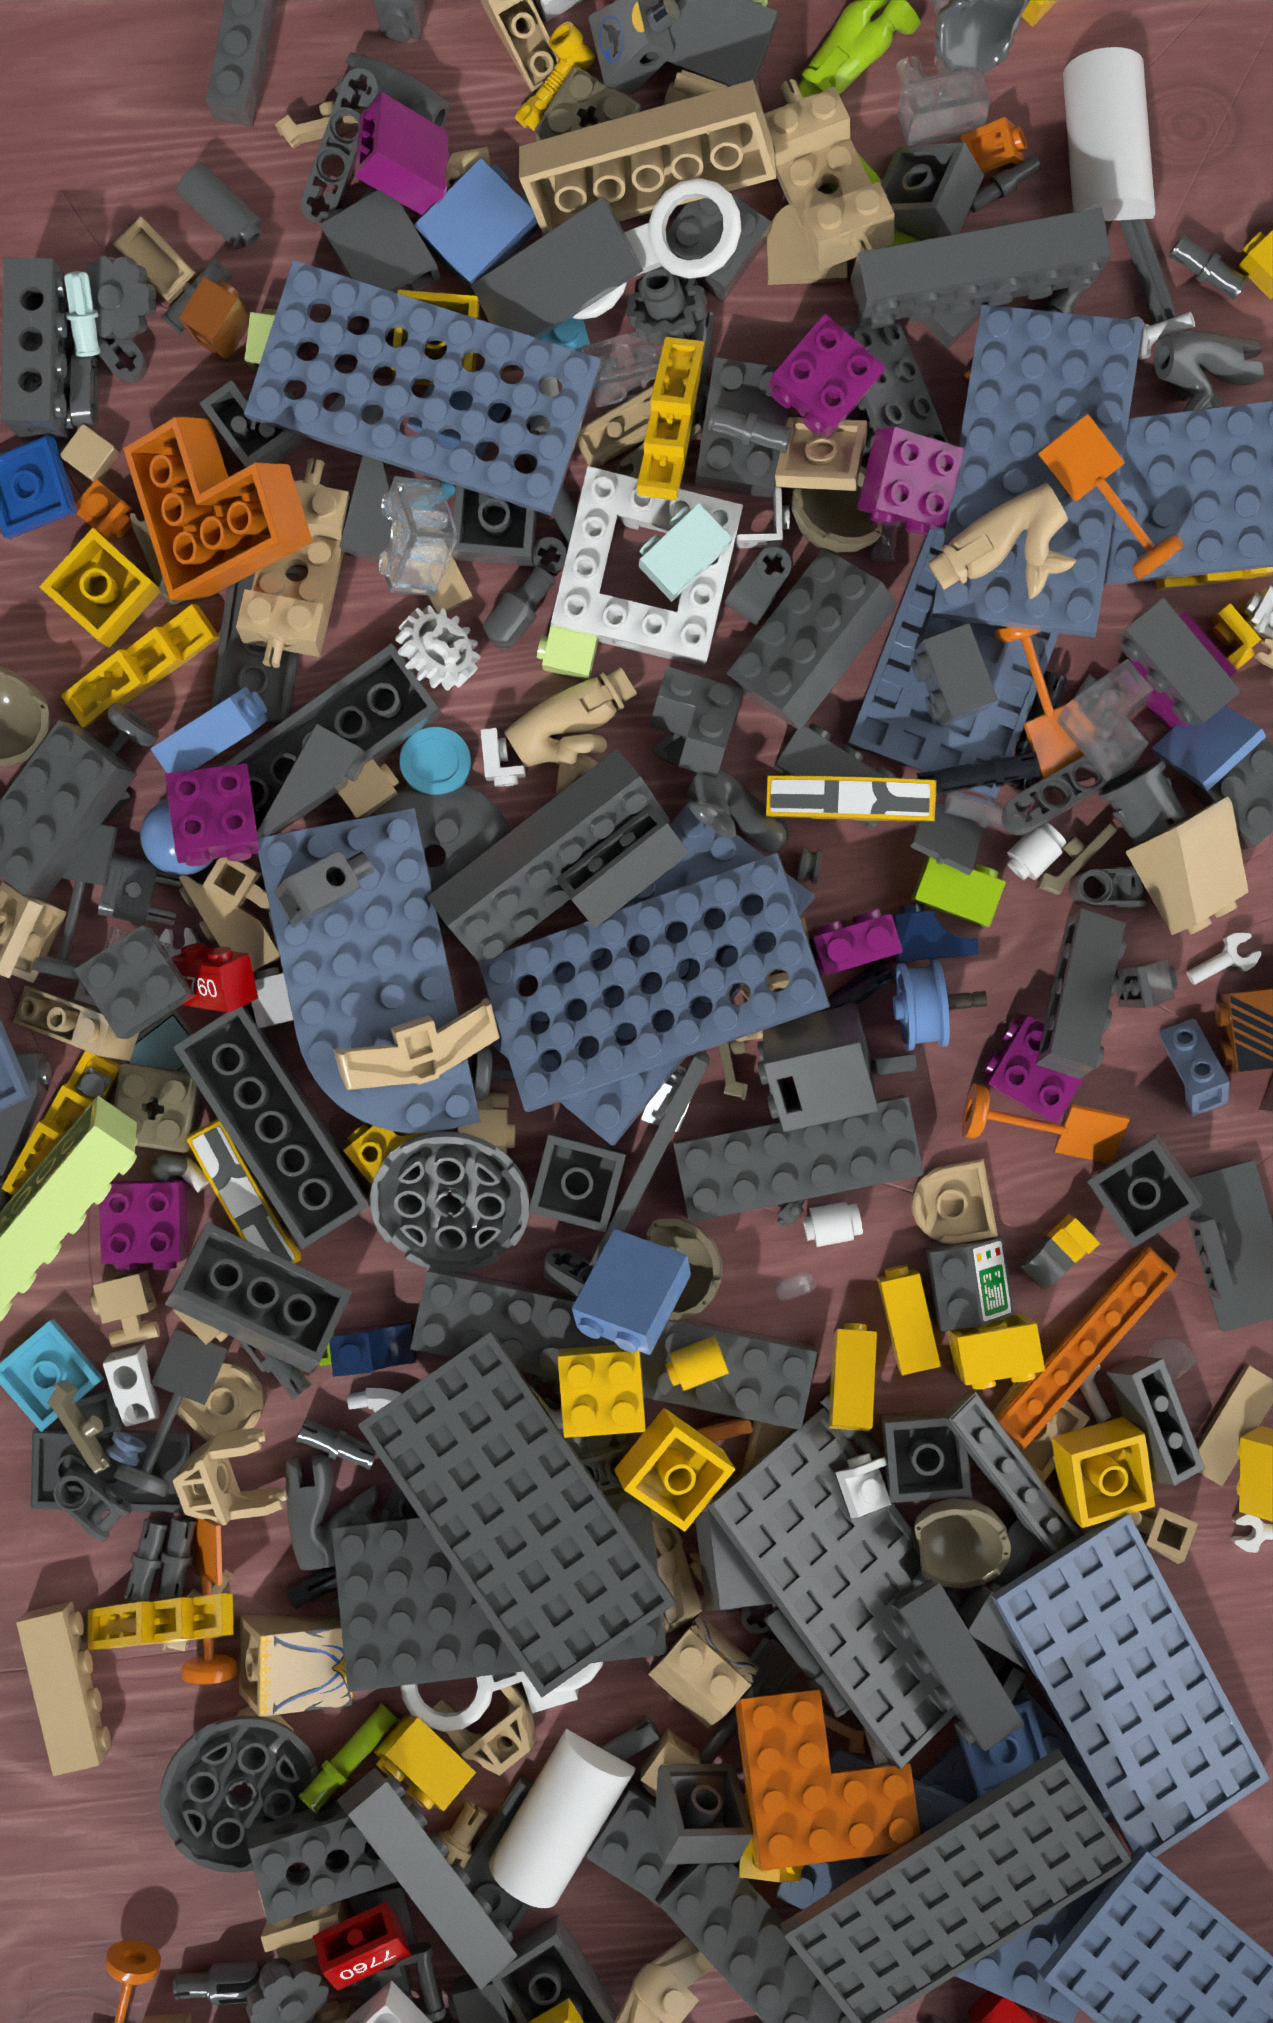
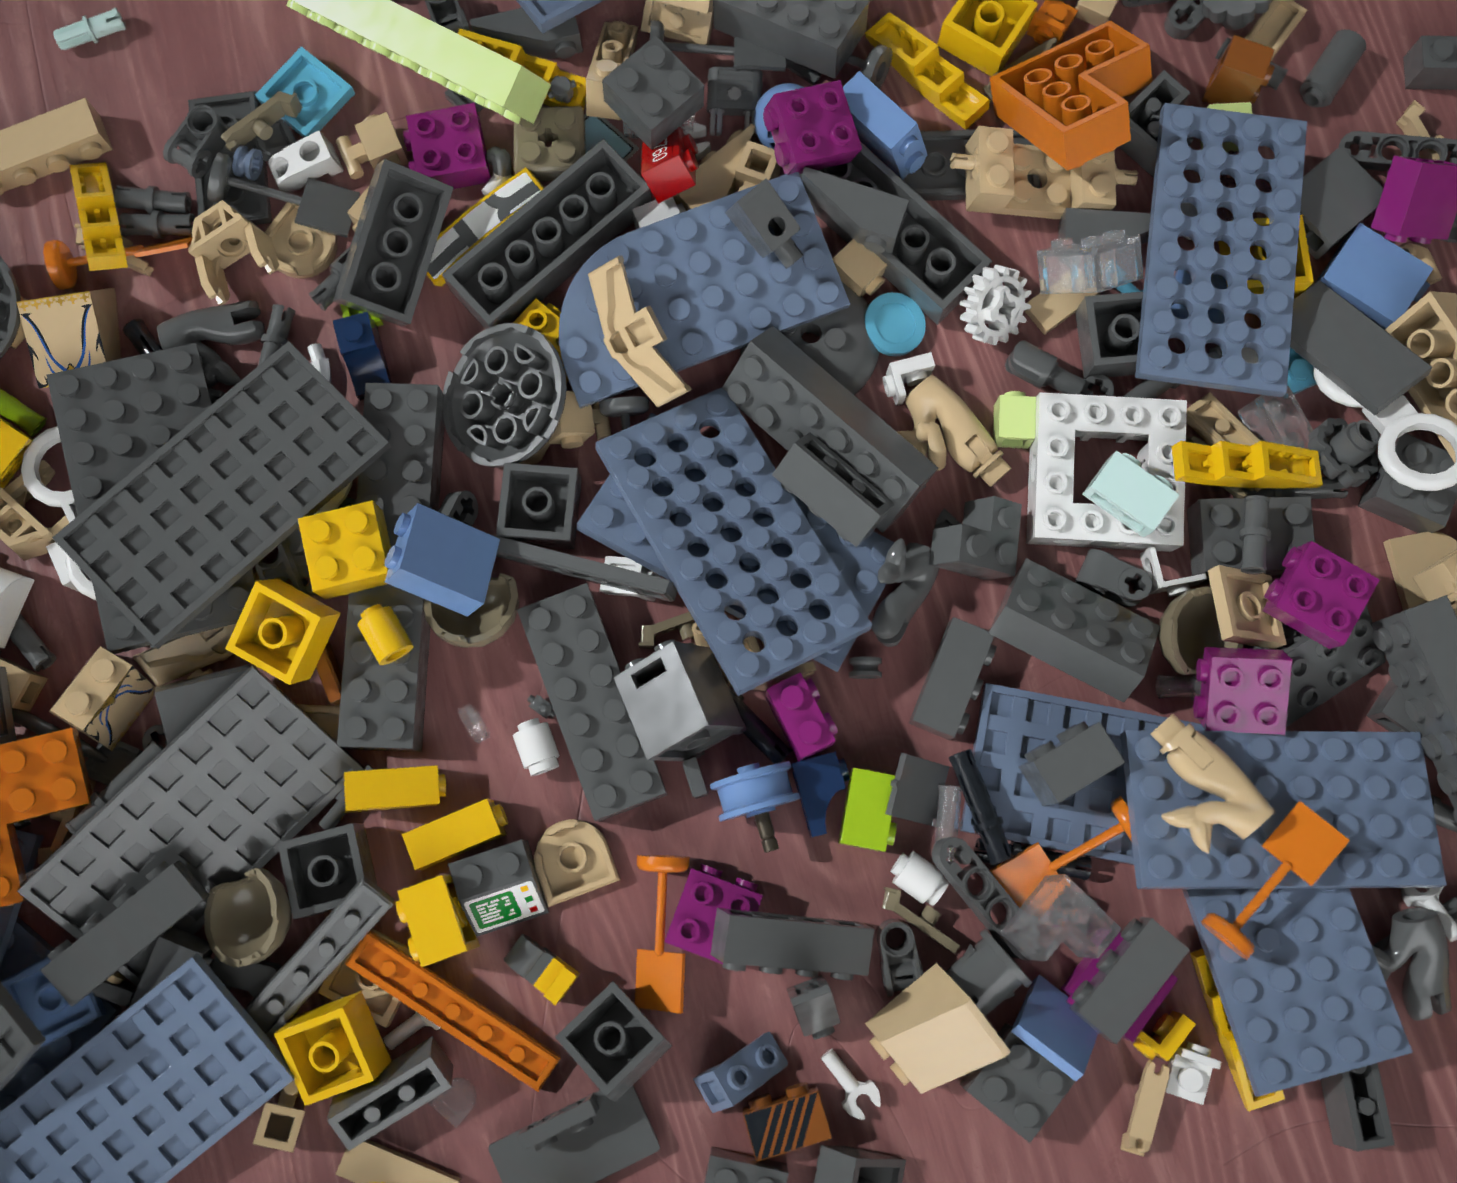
camera: 80 degrees right, 10 degrees down
slope [766,776,936,821] -> none
white bracket [835,1453,891,1518] -> none

